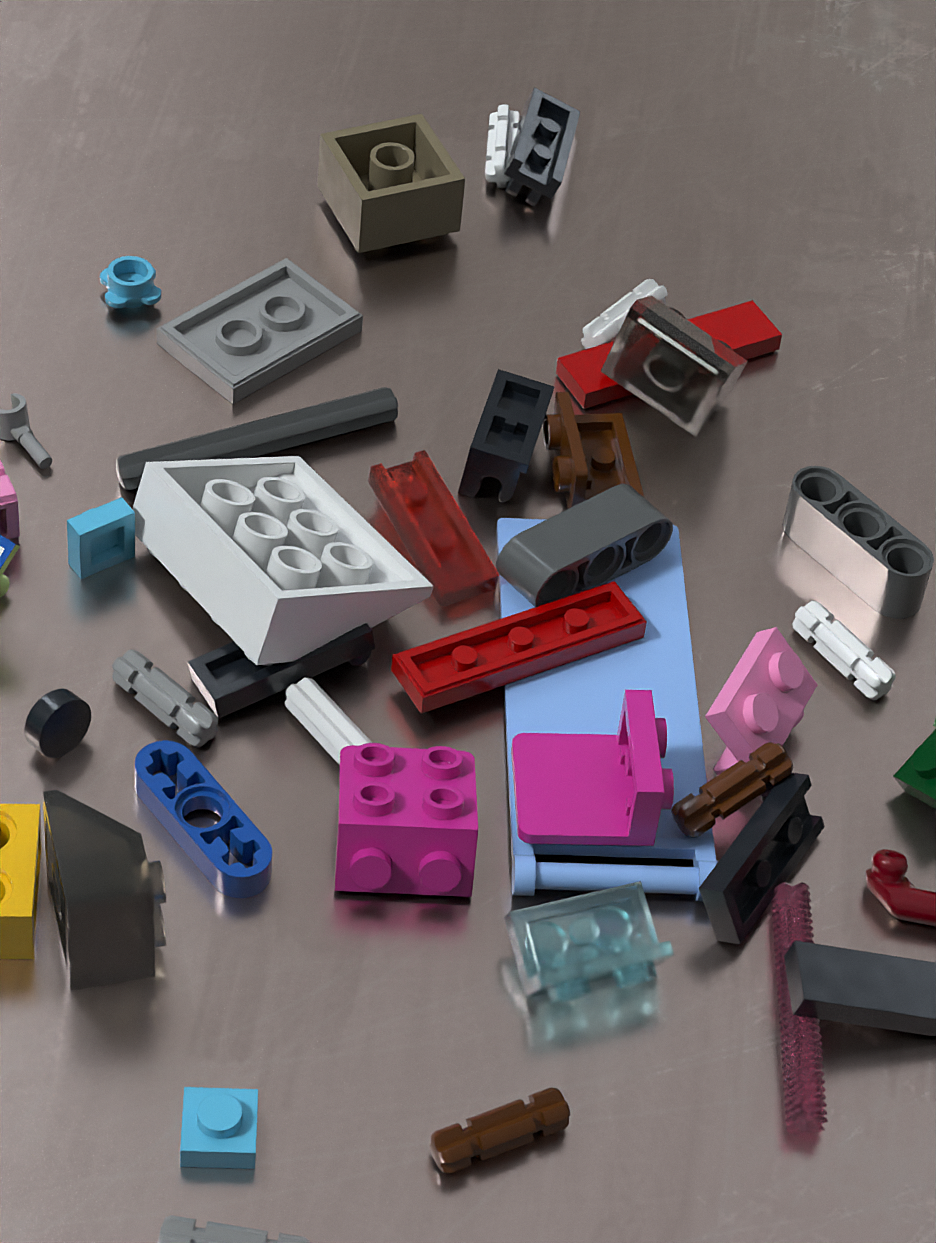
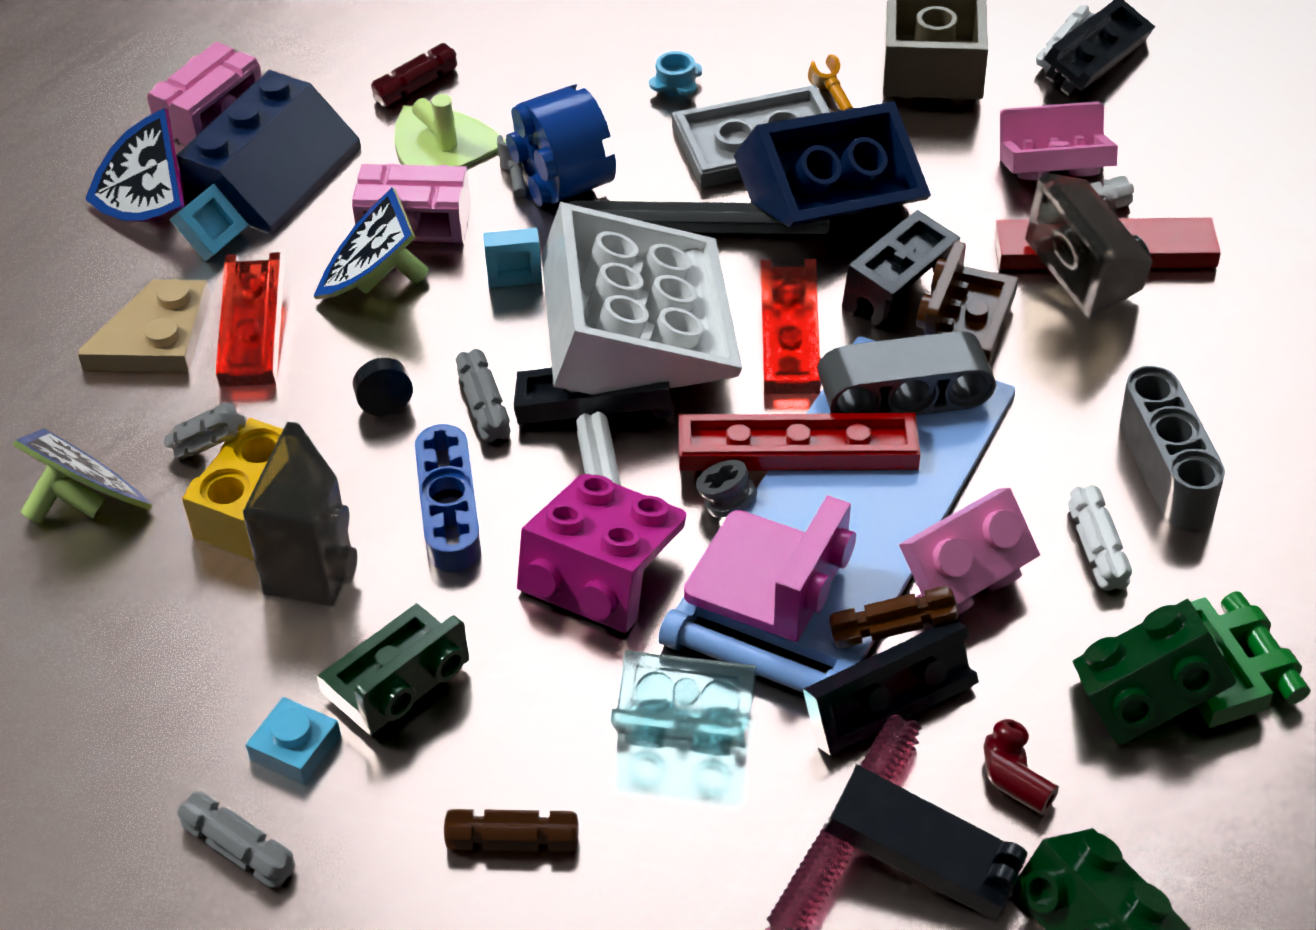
camera: 35 degrees right, 0 degrees up
none -> dark green bracket [317,602,470,736]
none -> blue brick [506,84,617,206]
none -> dark grey bush [696,460,757,517]
none -> dark blue slope [734,101,932,227]
none -> light orange hand [807,54,854,110]
none -> bright pink bracket [999,102,1118,180]

